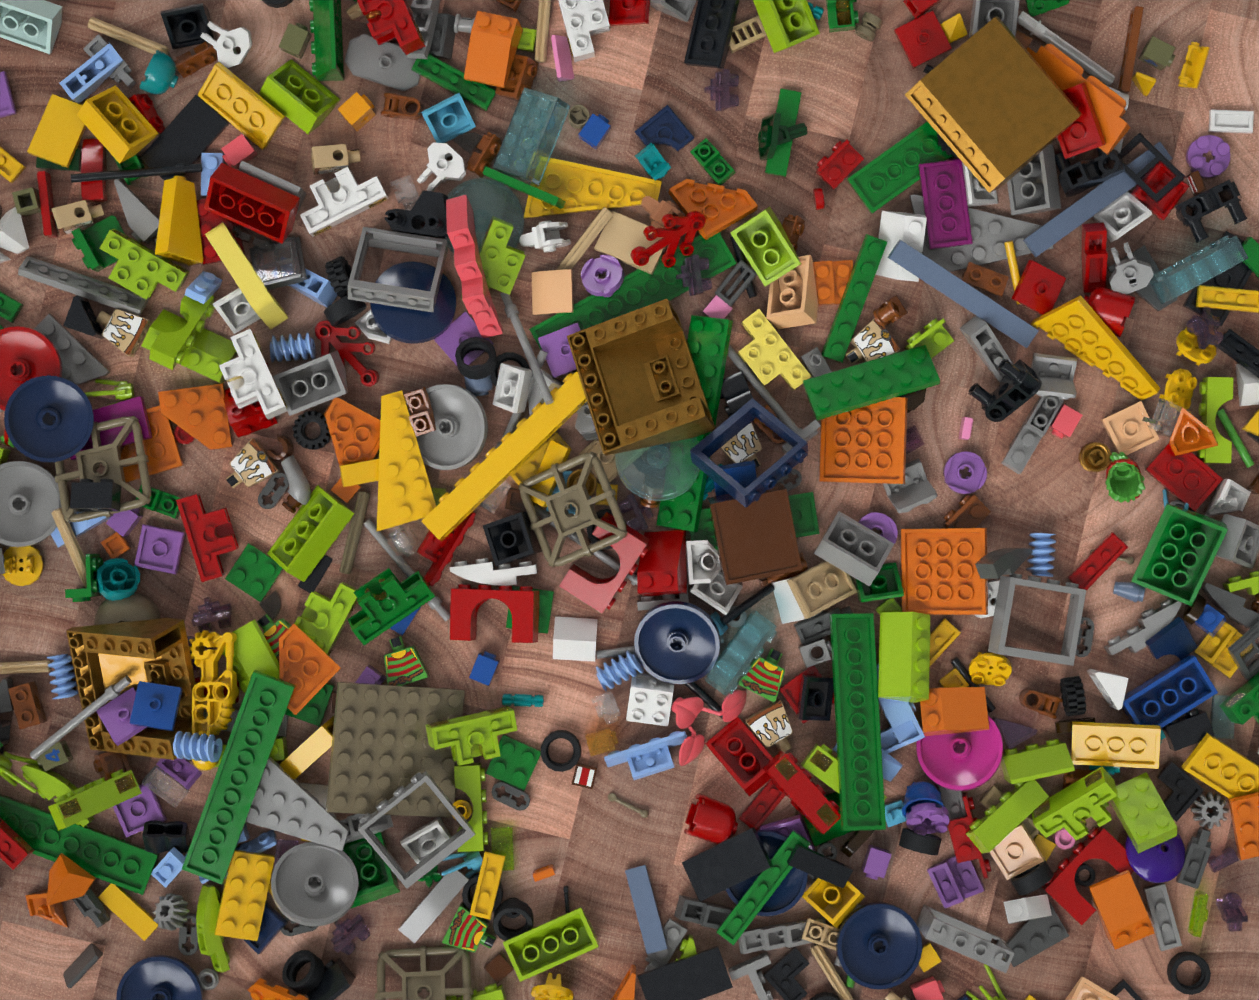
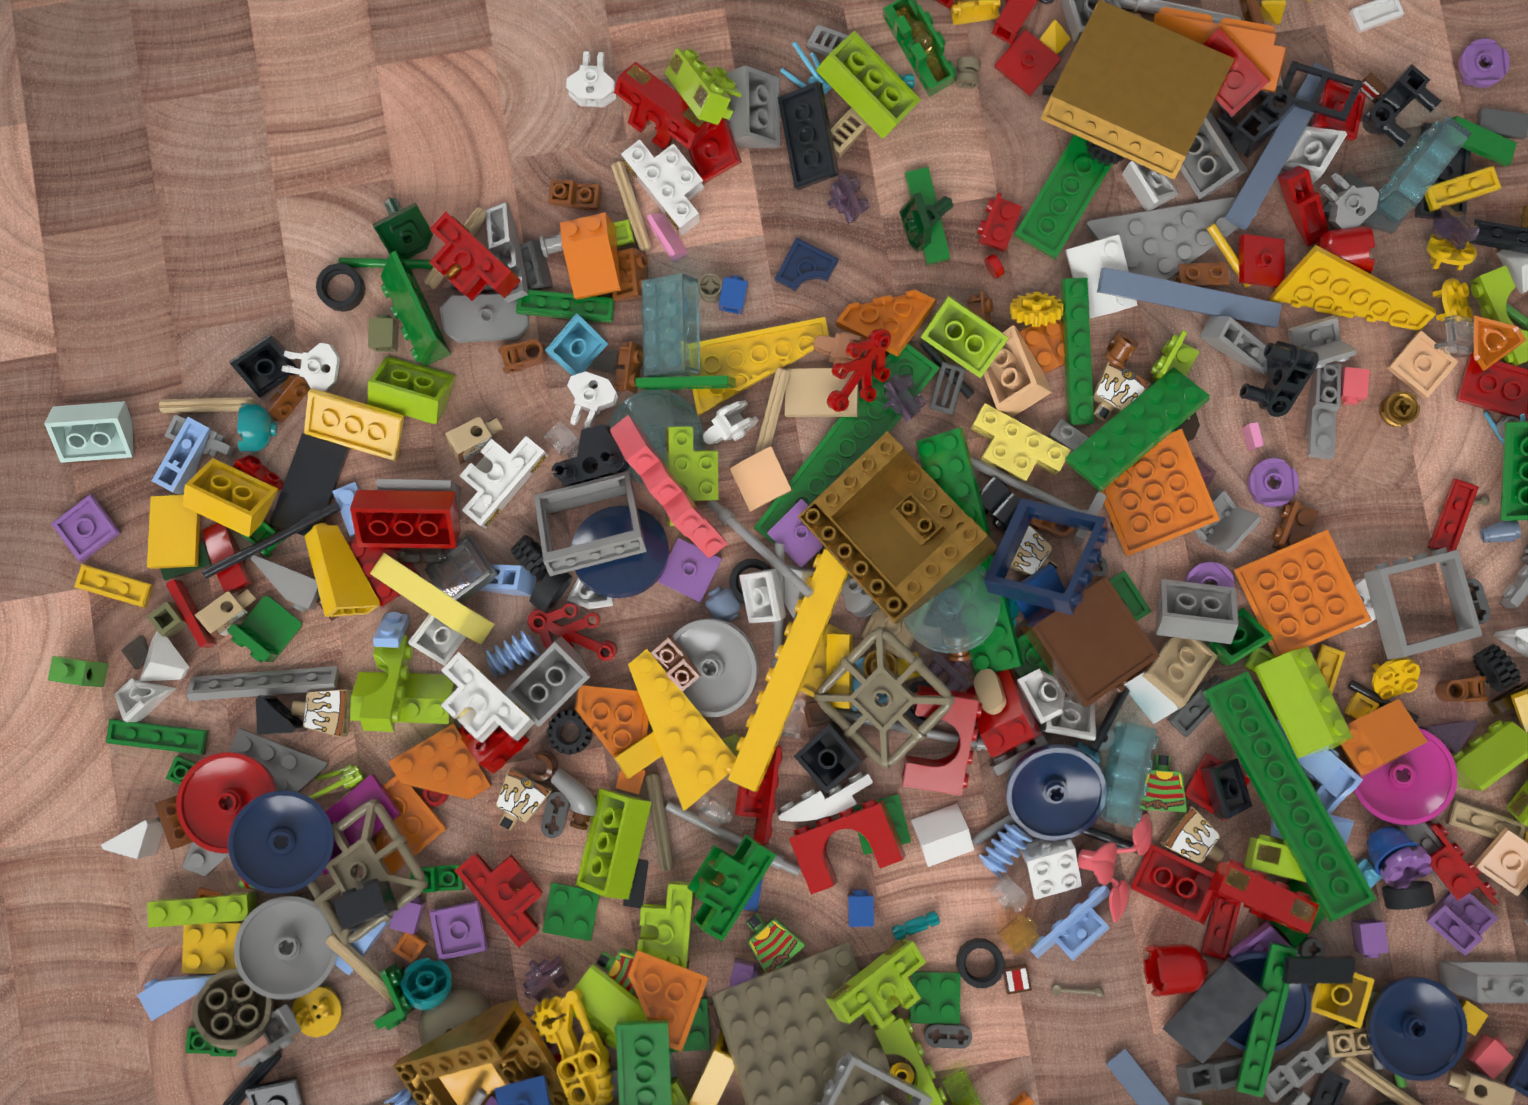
camera: 15 degrees left, 5 degrees down
lime piece [99,229,189,300] -> none
coral brick [221,134,258,169] -> none
clear smoke tile [259,590,281,621] -> none
light orange brick [338,92,376,132] -> none
black tyre [455,337,497,380] -> none
medium lavender plate [581,255,624,298] -> none
teal bracket [635,143,671,180] -> none
green slope [690,138,735,185] -> none
bright pink tile [703,295,733,319] -> none
light grey brick [798,638,832,668] -> none
dark brown beam [840,830,874,857] -> none
magenta tile [918,159,973,250] -> none
lime brick [966,780,1049,854] -> none
dark grey slope [975,548,1033,579] -> none
light blue piece [1026,532,1056,577] -> none
bright green hair [1105,452,1145,503] -> none
medium lavender plate [1186,135,1230,179] -> none
none -> tan tile [974,669,1006,715]
none -> yellow gear [1010,292,1063,327]

